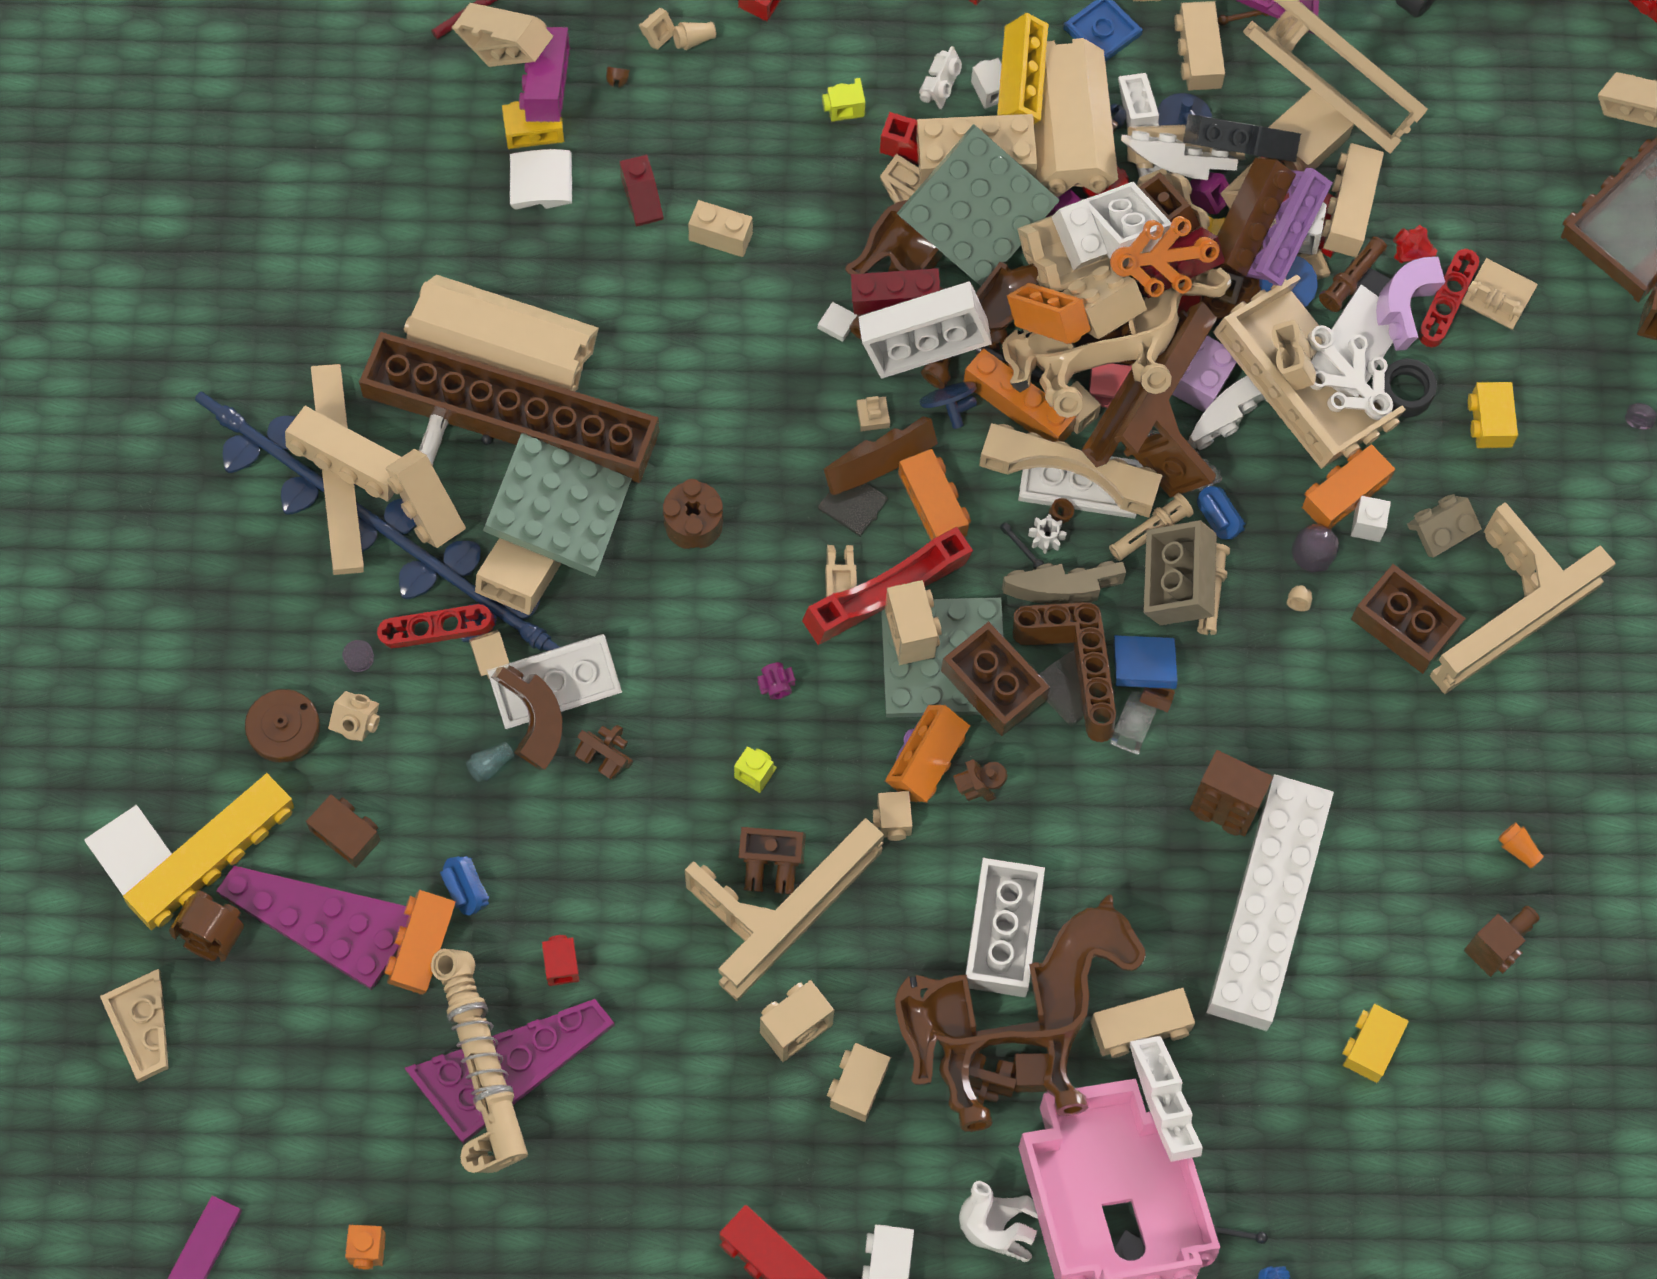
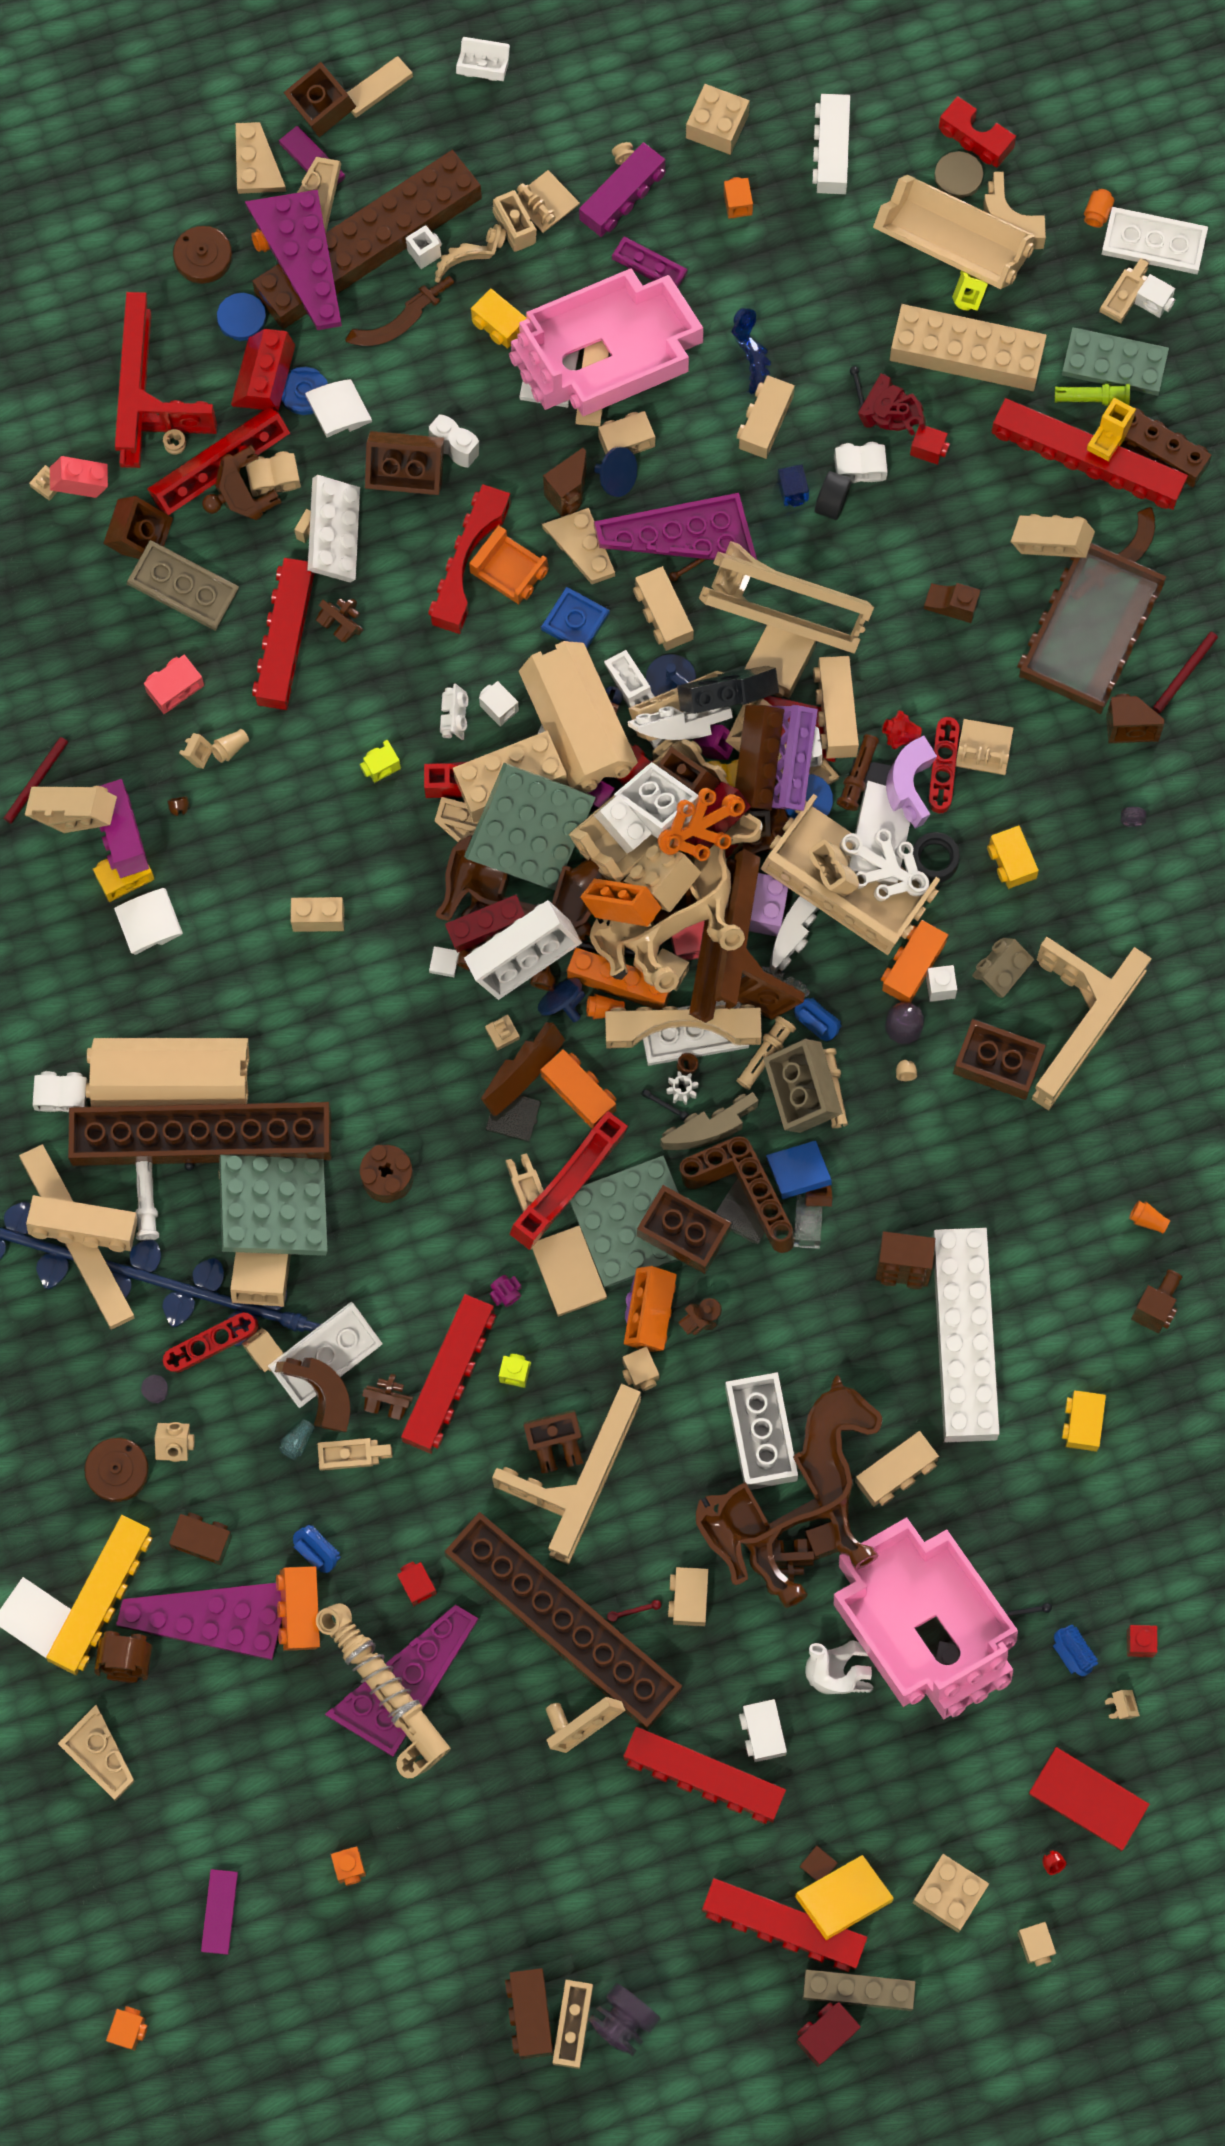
camera: 15 degrees left, 5 degrees up
tan brick [385,449,466,548] -> none
dark red slope [619,154,664,227] -> none
tan brick [760,980,834,1062] -> none
tan brick [885,580,942,665] -> none
yellow brick [997,12,1048,124] -> none
white slope [1130,1036,1203,1162] -> none
none -> white brick [33,1071,88,1112]
none -> tan hinge [318,1438,392,1471]
none -> red brick [401,1294,497,1454]
none -> reddish brown brick [444,1512,682,1731]
none -> tan tile [532,1226,607,1317]
none -> tan piece [546,1697,625,1753]
none -> orange cone [586,994,625,1019]
none -> dark red hinge [607,1599,662,1622]
none -> reddish brown arch [924,583,981,623]

